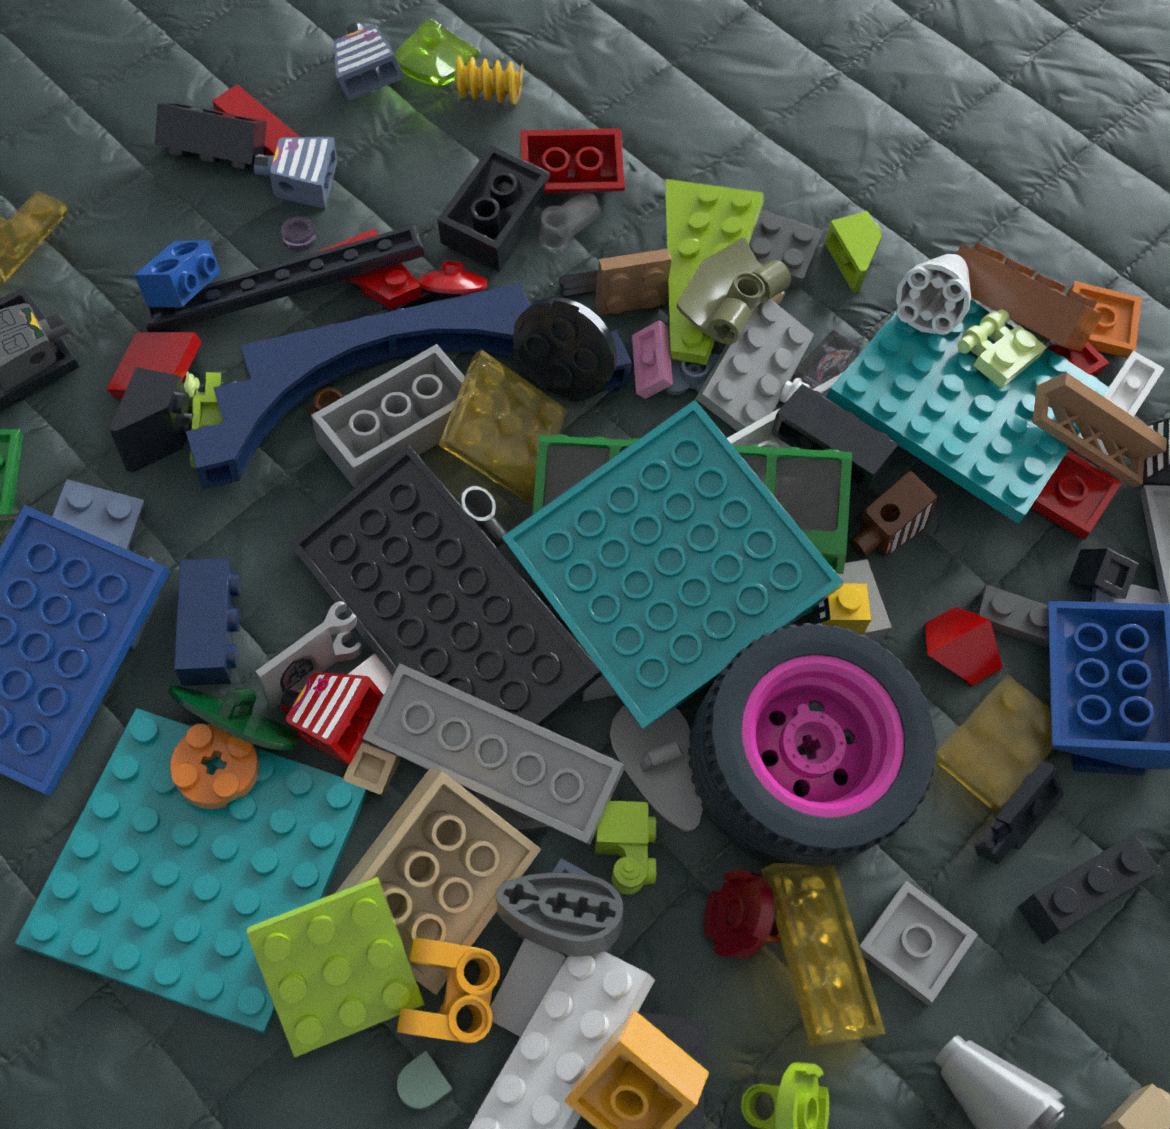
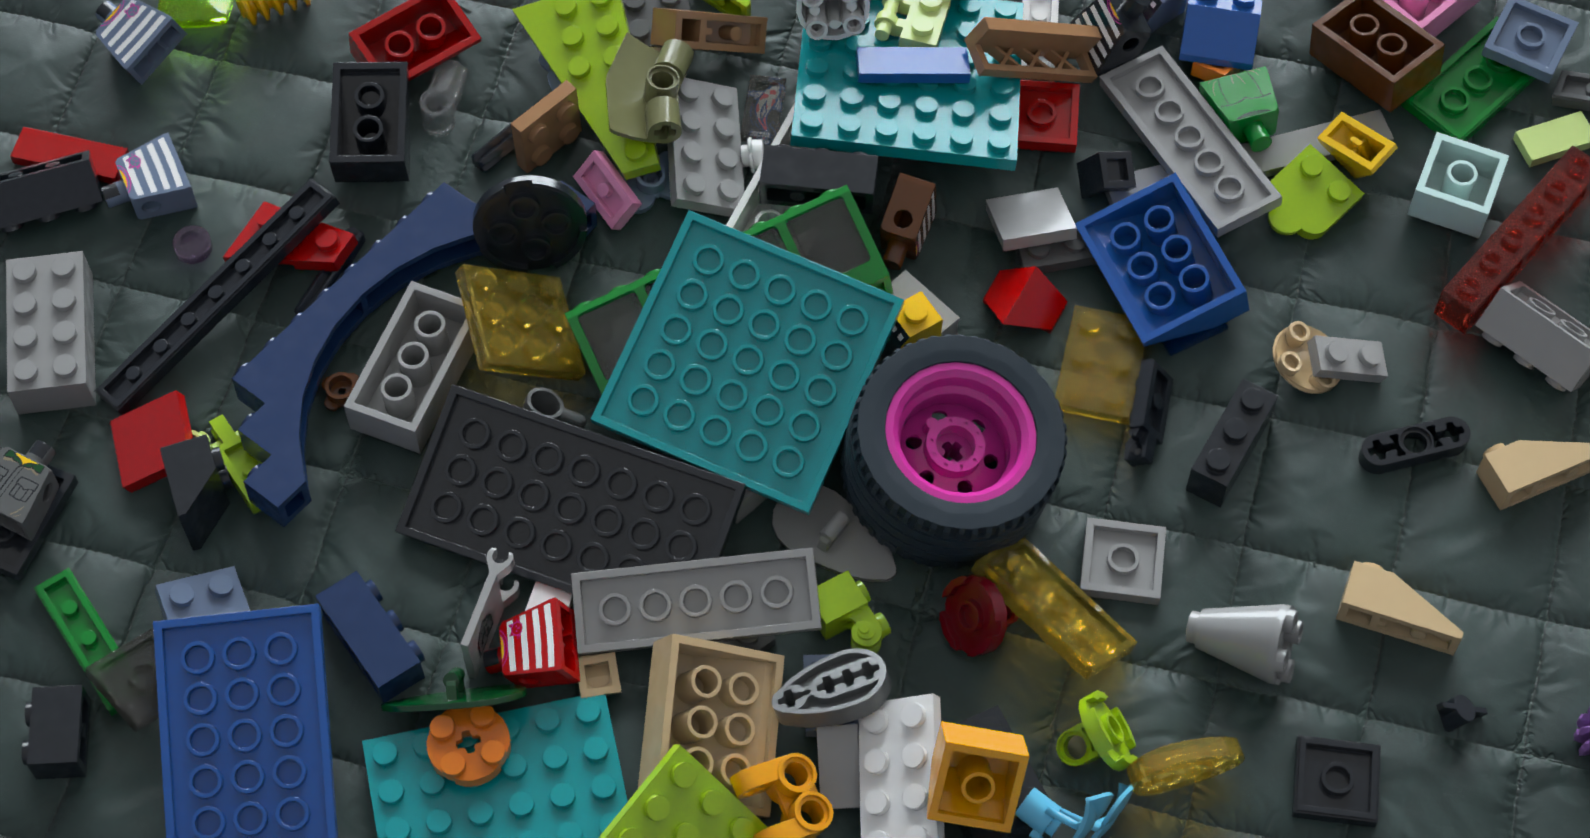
camera: 25 degrees left, 0 degrees up
blue brick [134,240,220,307] -> none
red dish [417,261,487,294] -> none
none -> light grey brick [6,251,96,415]
none -> medium nougat slope [650,7,768,54]
none -> tile [855,47,971,83]
none -> light grey tile [986,187,1077,251]

